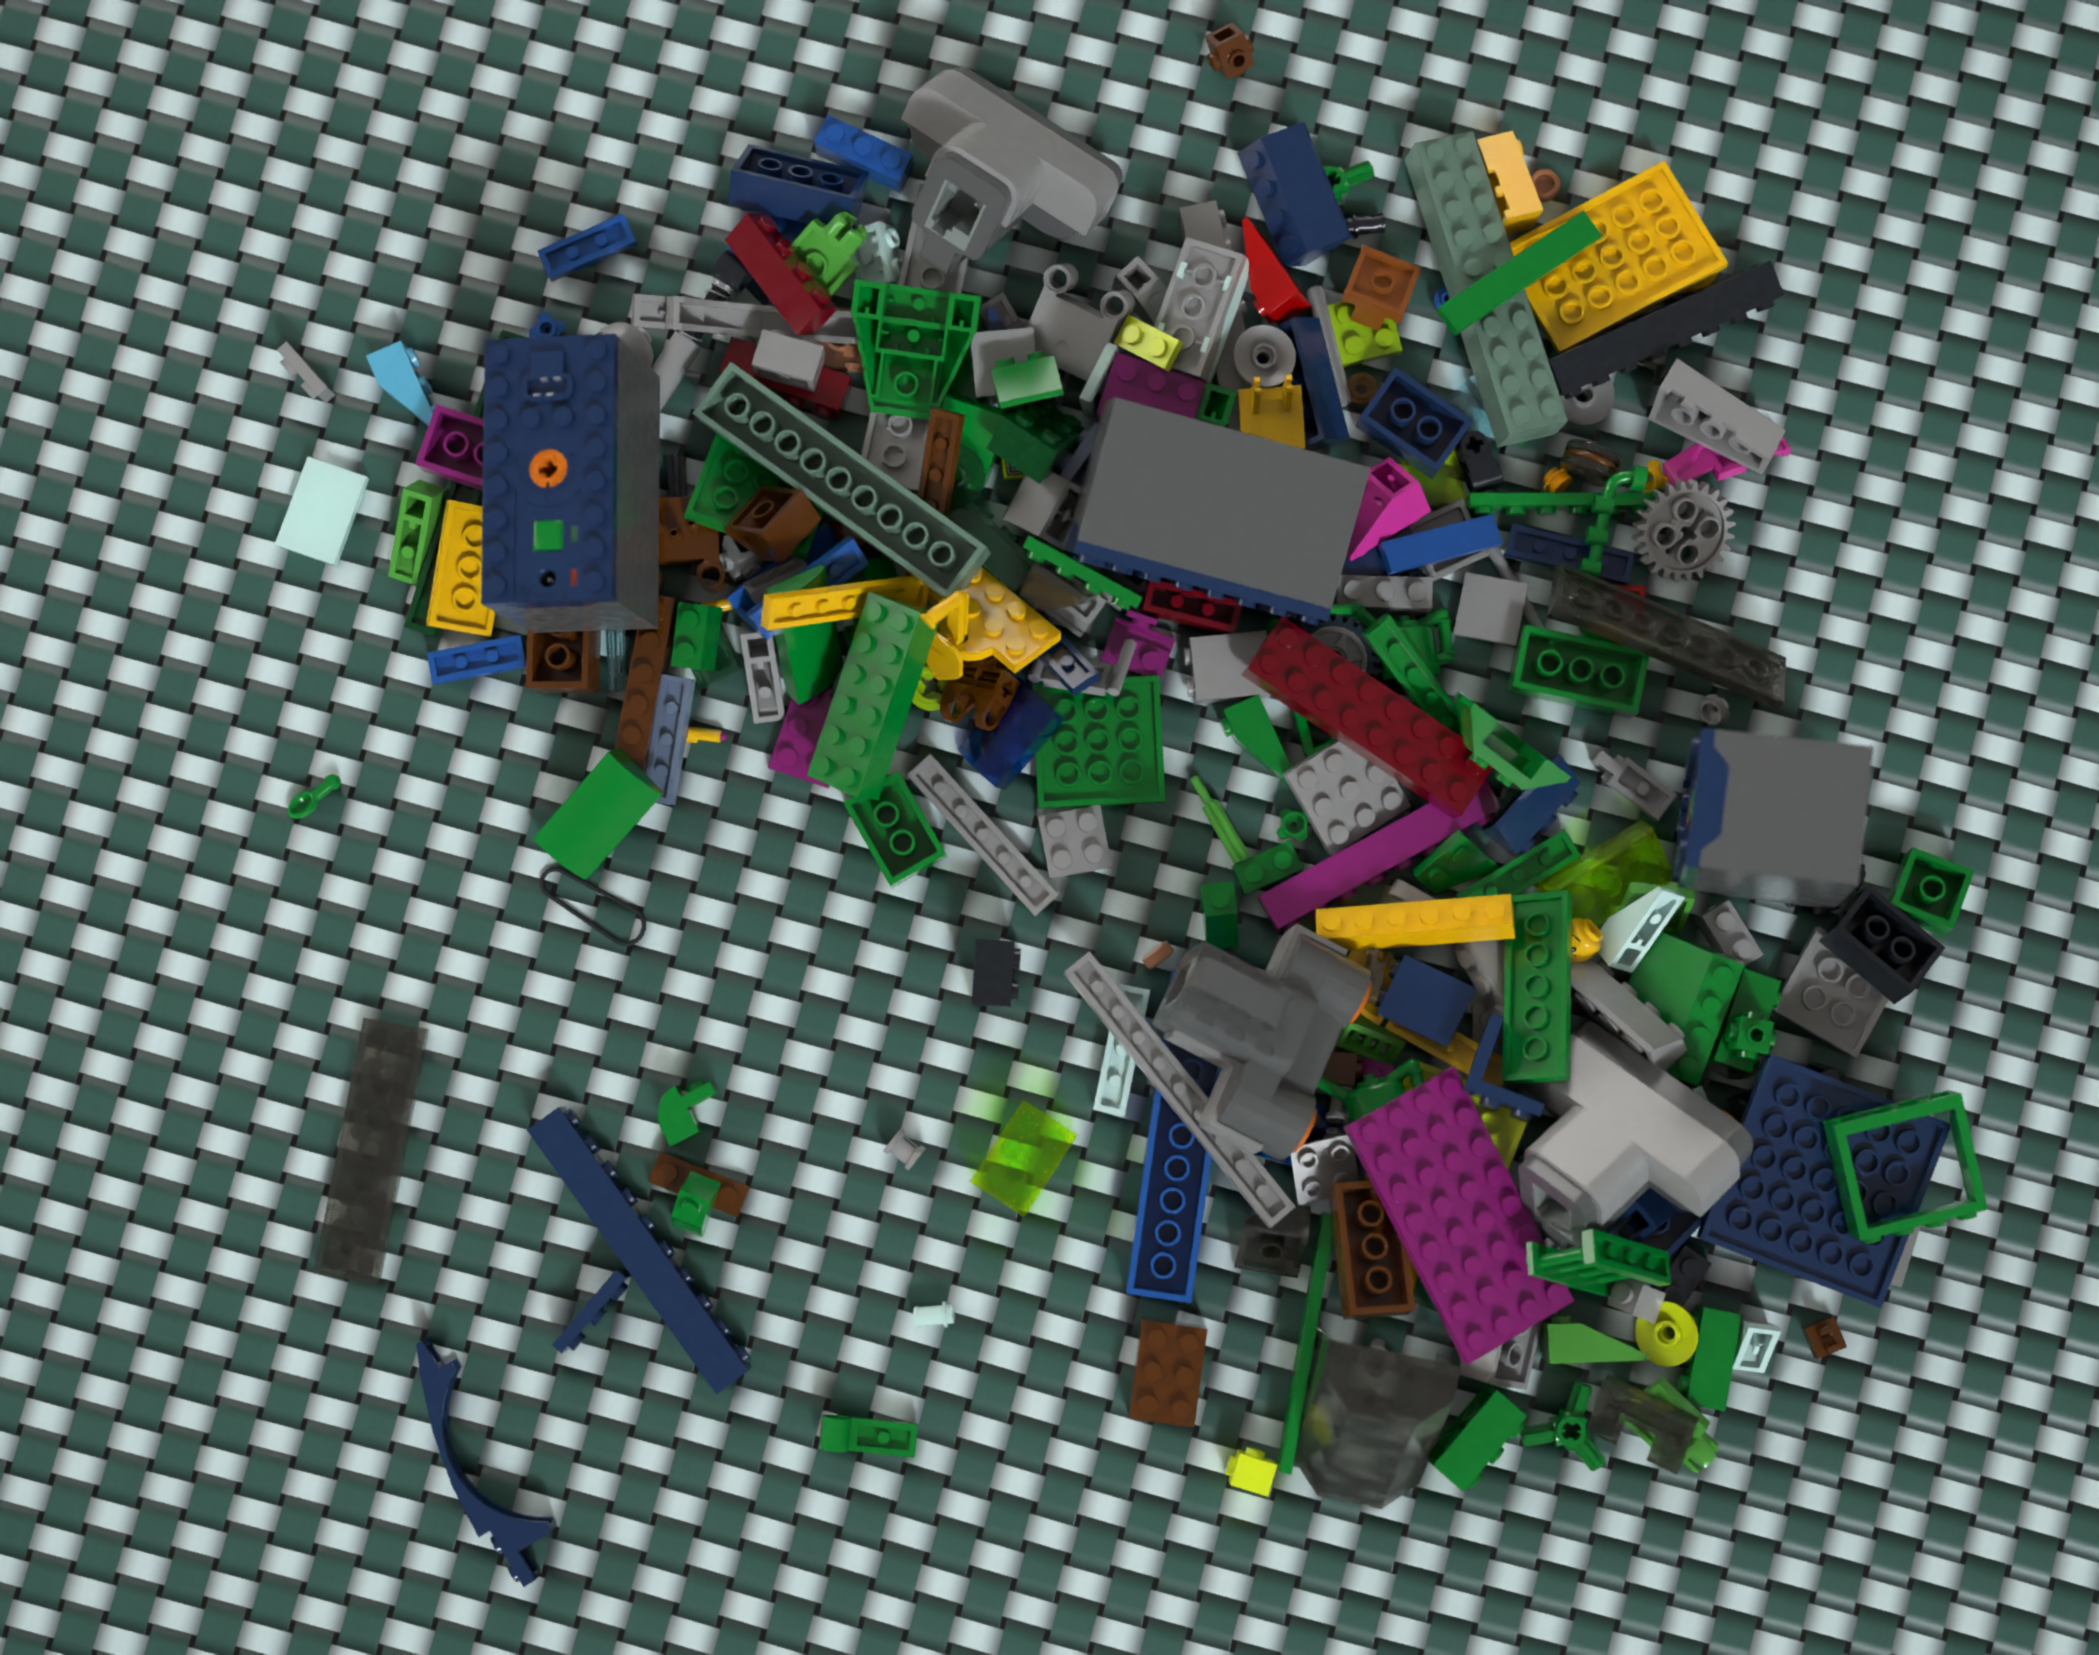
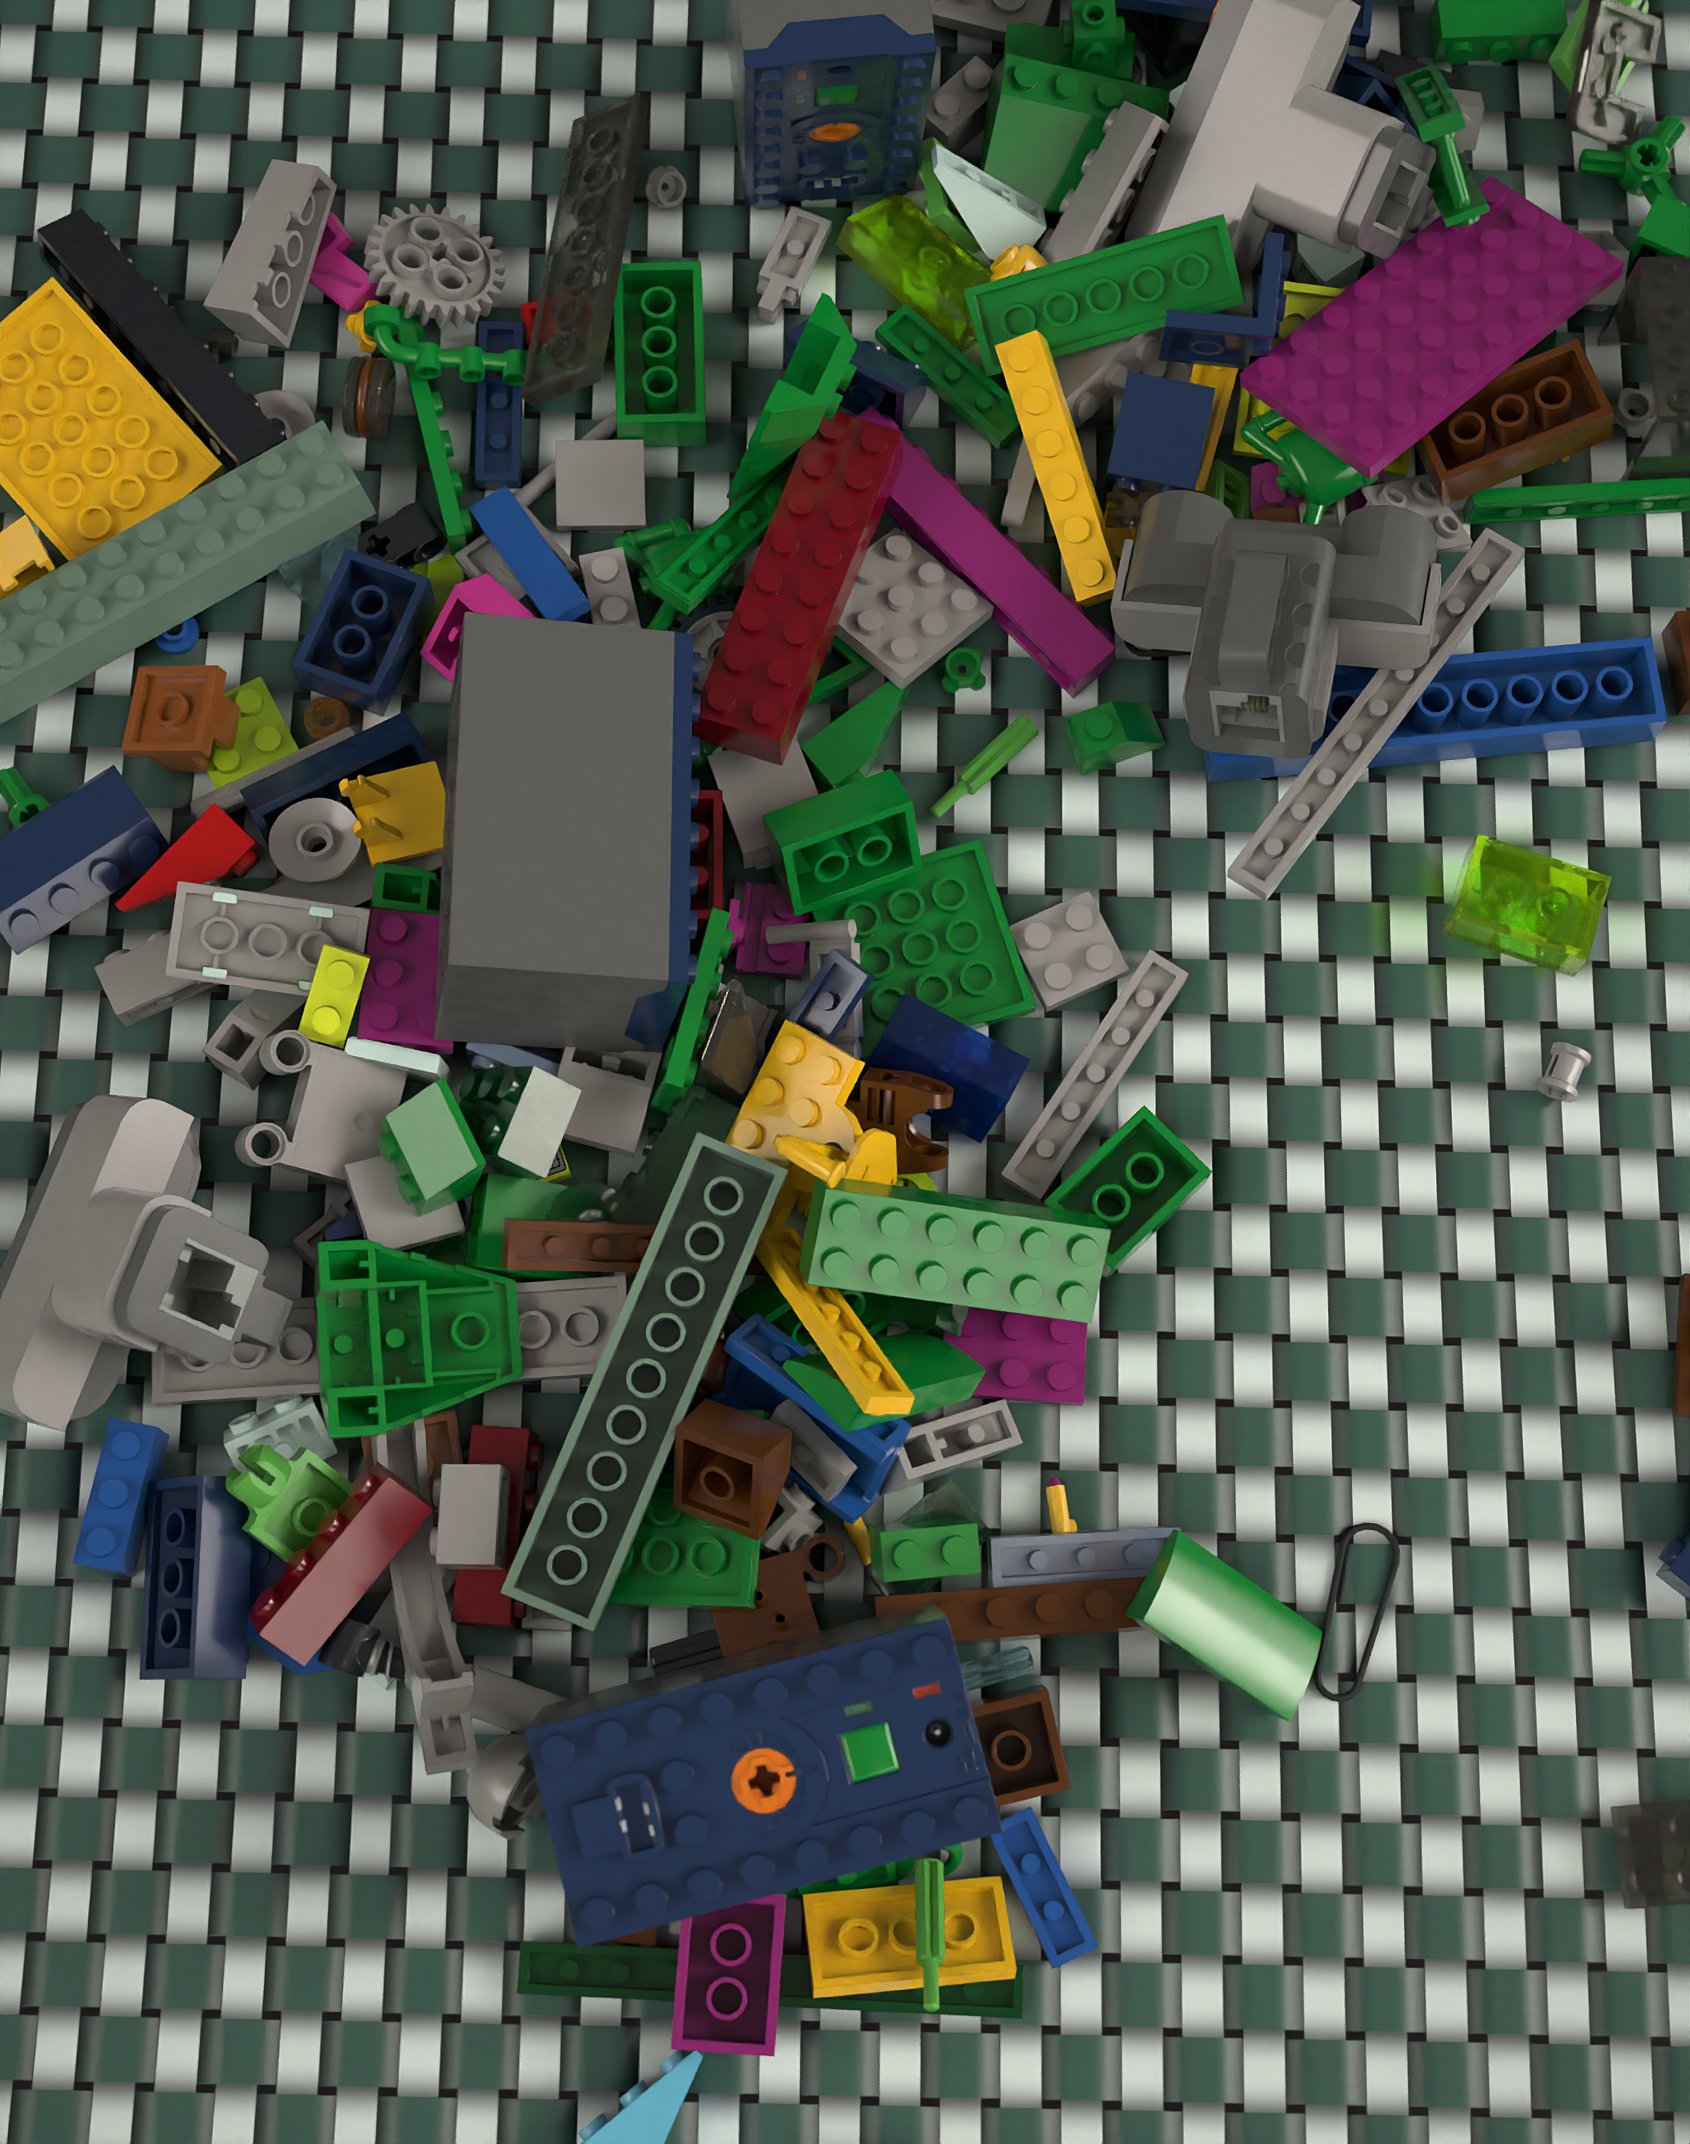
camera: 105 degrees left, 10 degrees down
green piece [287,774,341,819] -> none
bright green slope [388,480,448,586] -> none
blue plate [529,312,566,338] -> none
blue plate [537,213,637,282] -> none
green brick [658,1079,719,1147] -> none
black brick [972,939,1021,1008] -> none
light aqua plate [1093,984,1150,1116] -> none
nougat tile [1141,940,1174,969] -> none
green plate [1231,840,1303,895] -> none
clear smoke slope [1234,1204,1311,1278] -> none
black pin [1345,213,1386,239] -> none
green wing [1411,829,1499,894] -> none
green tile [1436,211,1602,336] -> none
bright green slope [1542,1315,1647,1364] -> none
light orange plate [1543,467,1572,493] -> none
neon yellow dish [1635,1301,1698,1367] -> none
none -> green brick [762,769,923,917]
none -> bright green axle [914,1858,945,2012]

